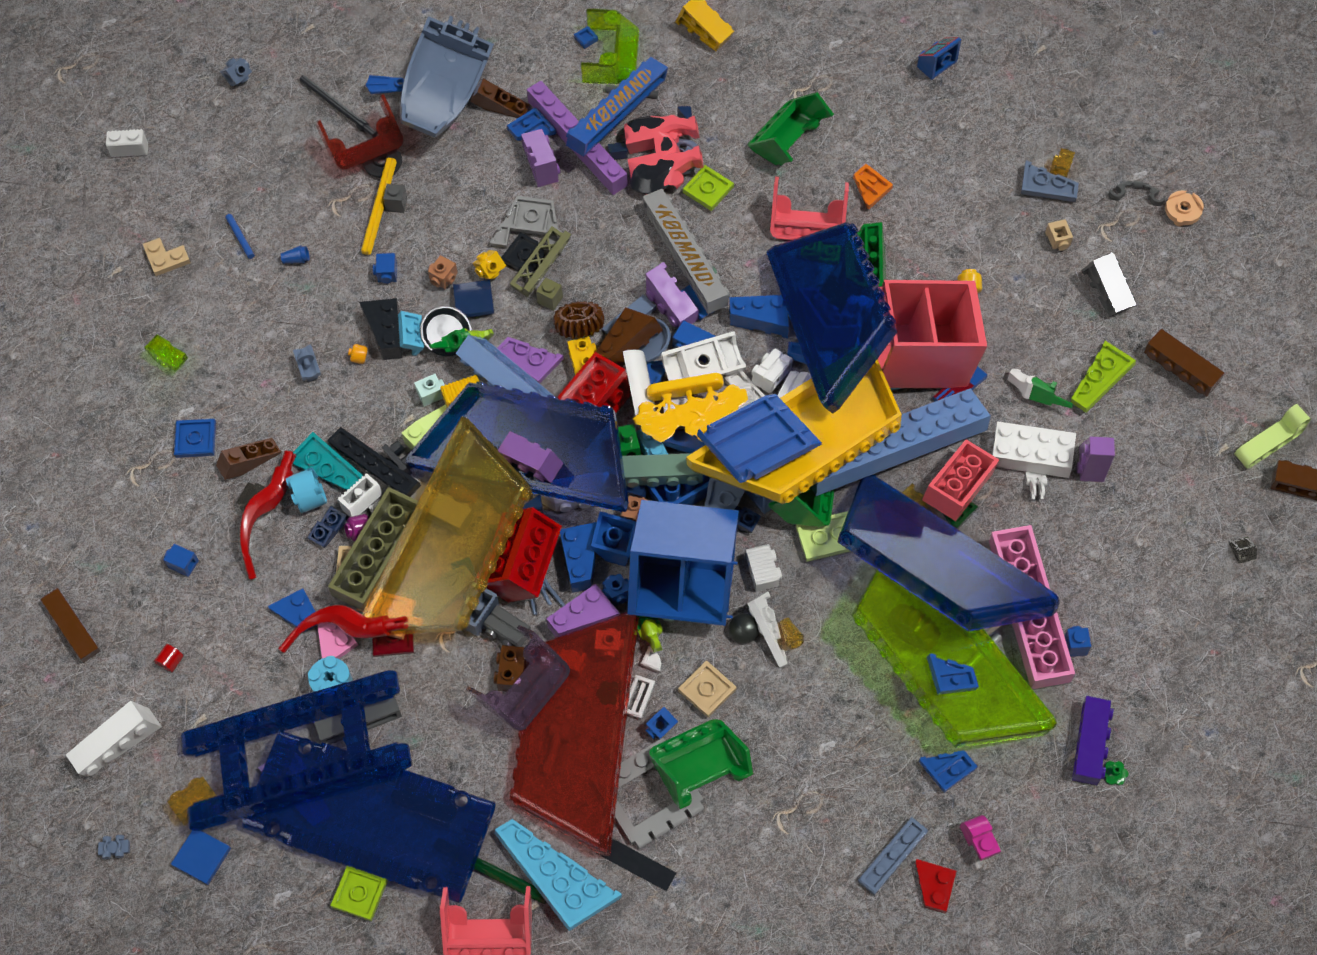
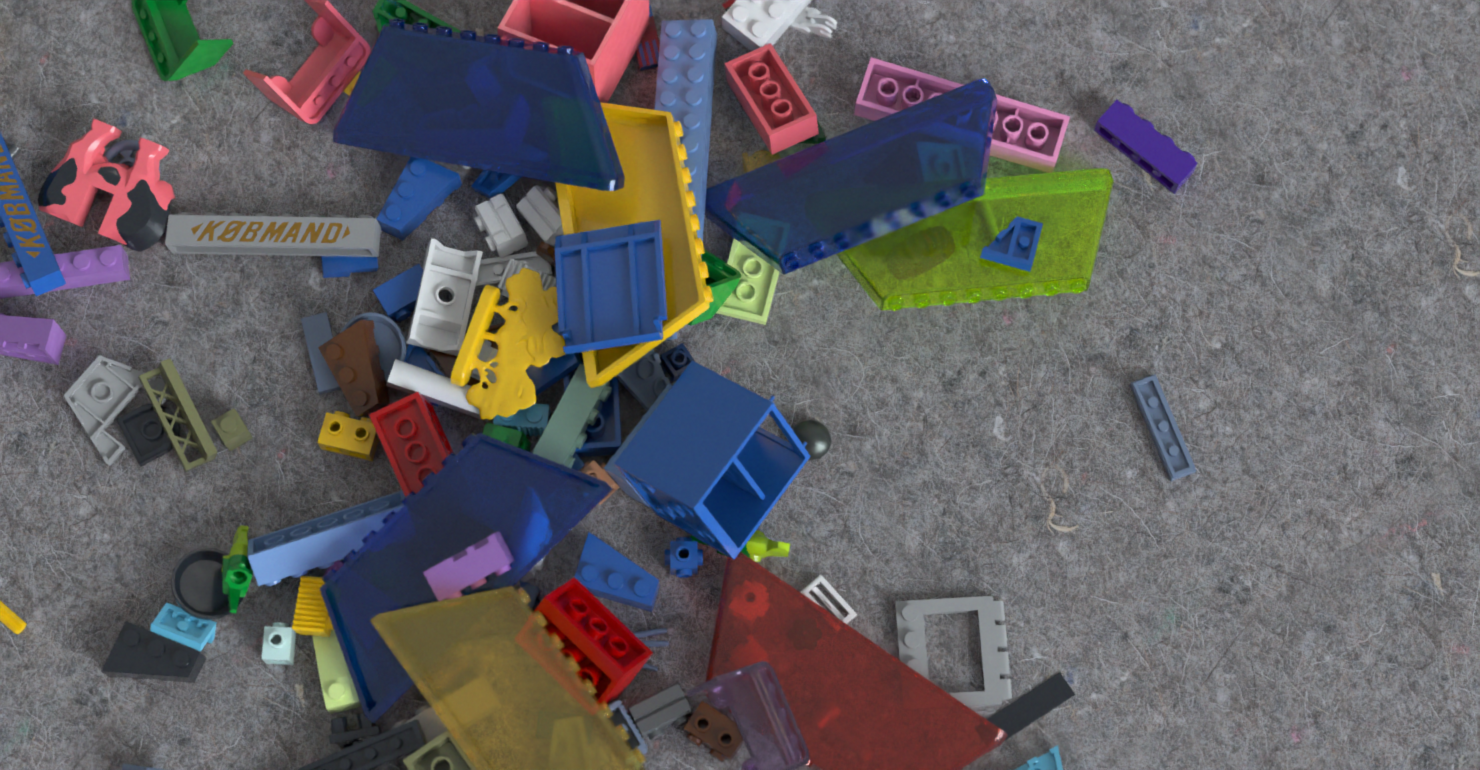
camera: 65 degrees left, 10 degrees up
light orange piece [348,344,368,364] -> none
blue brick [373,253,397,283] -> none
nougat brick [428,255,458,289] -> none
dark blue slope [453,280,494,317] -> none
yellow brick [473,250,506,279] -> none
medium lavender wing [497,337,564,383] -> none
medium lavender wedge [546,584,621,642] -> none
reddish brown gear [553,301,605,339] -> none
blue slope [590,511,636,566] -> none
dark blue slope [608,142,628,160] -> none
white tile [641,646,661,673] -> none
blue brick [645,707,678,740] -> none
wedge [646,262,698,328] -> none
green windscreen [649,719,753,809] -> none
dark blue slope [677,106,692,119] -> none
tan plate [678,660,737,718] -> none
lime plate [683,165,734,211] -> none
white brick [745,544,782,592] -> none
white wing [747,592,787,667] -> none
clear yellow cone [779,618,804,649] -> none
red wing [915,859,957,914] -> none
blue wing [918,750,978,793] -> none
dark pink brick [960,815,1001,861] -> none
blue brick [1064,626,1091,657] -> none
green plant [1104,761,1129,786] -> none

